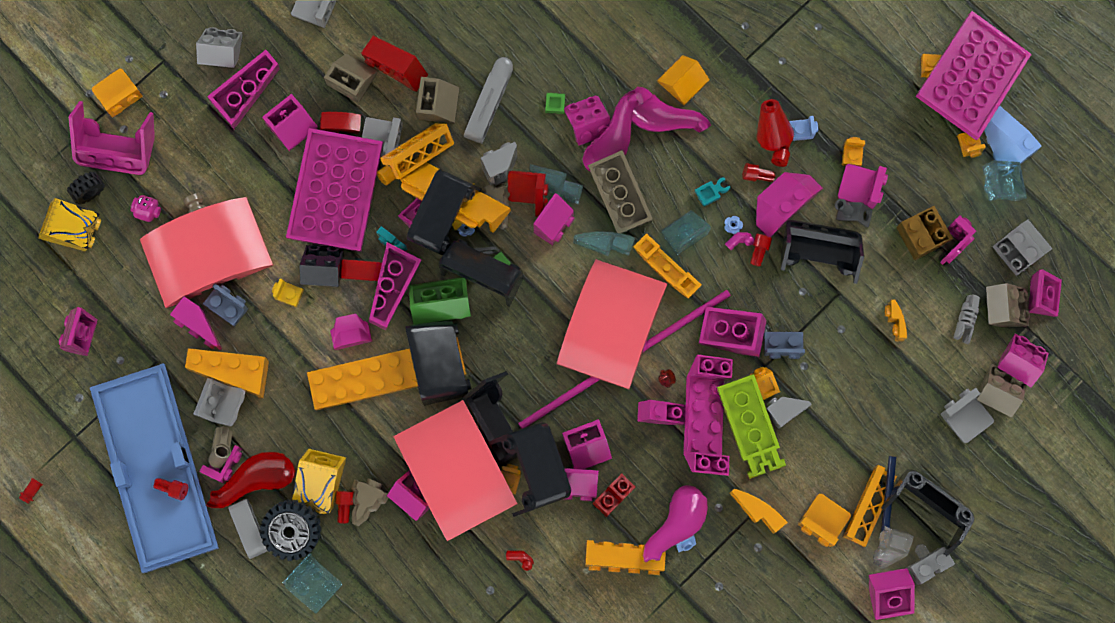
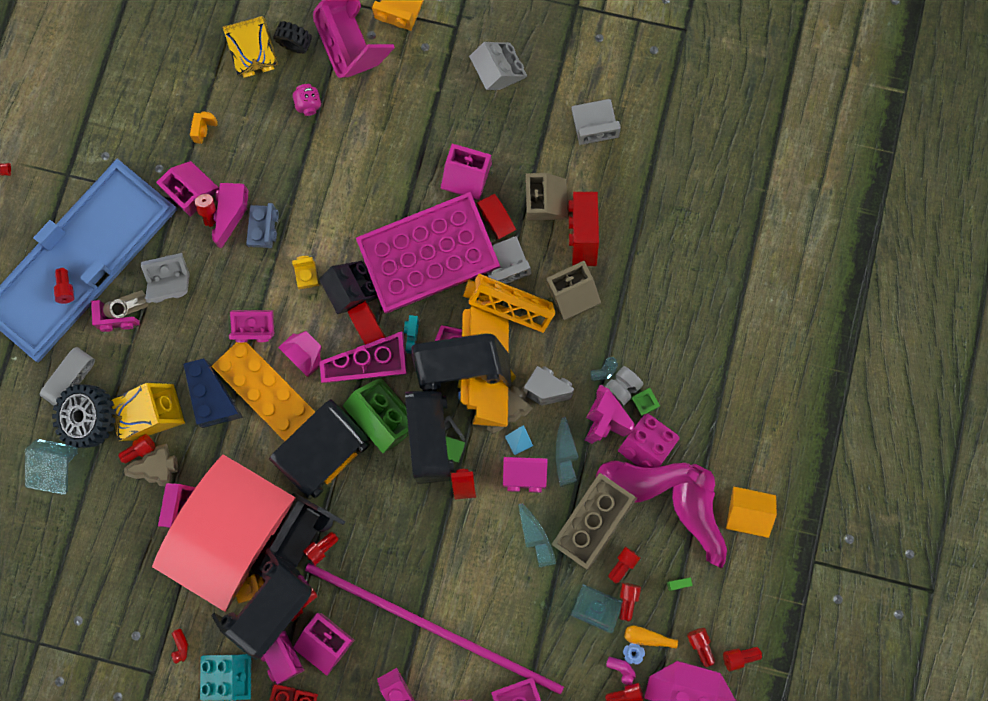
camera: 65 degrees right, 0 degrees up
dark pink slope [59,307,98,356] -> none
coral slope [140,197,273,308] -> none
dark tan wheel [183,193,206,213] -> none
light orange wedge [185,348,269,398] -> none
red animal [206,452,295,508] -> none
dark pink wedge [207,50,280,129] -> none
light grey piece [464,57,513,144] -> none
red bracket [508,171,549,217] -> none
coral slope [557,259,668,389] -> none
light orange slope [633,233,702,299] -> none
clear red plate [658,369,676,388] -> none
teal plate [694,177,730,207] -> none
red cone [756,99,794,151] -> none
light blue bracket [789,116,818,141] -> none
none -> dark pink slope [156,161,219,217]
none -> dark blue wedge [183,358,244,428]
none -> light orange bracket [190,112,218,144]
none -> red piece [195,194,216,227]
none -> teal bracket [200,654,251,701]
none -> dark pink bracket [229,310,274,343]
none -> red piece [302,532,339,566]
none -> red slope [451,469,476,500]
none -> medium azure slope [505,425,533,455]
none -> dark pink piece [585,385,634,444]
none -> clear light blue arm [590,357,618,381]
none -> light grey wheel [605,366,643,406]
none -> red piece [608,546,641,583]
none -> red piece [619,583,641,621]
none -> light orange piece [624,625,678,649]
none -> bright green tile [667,577,693,591]

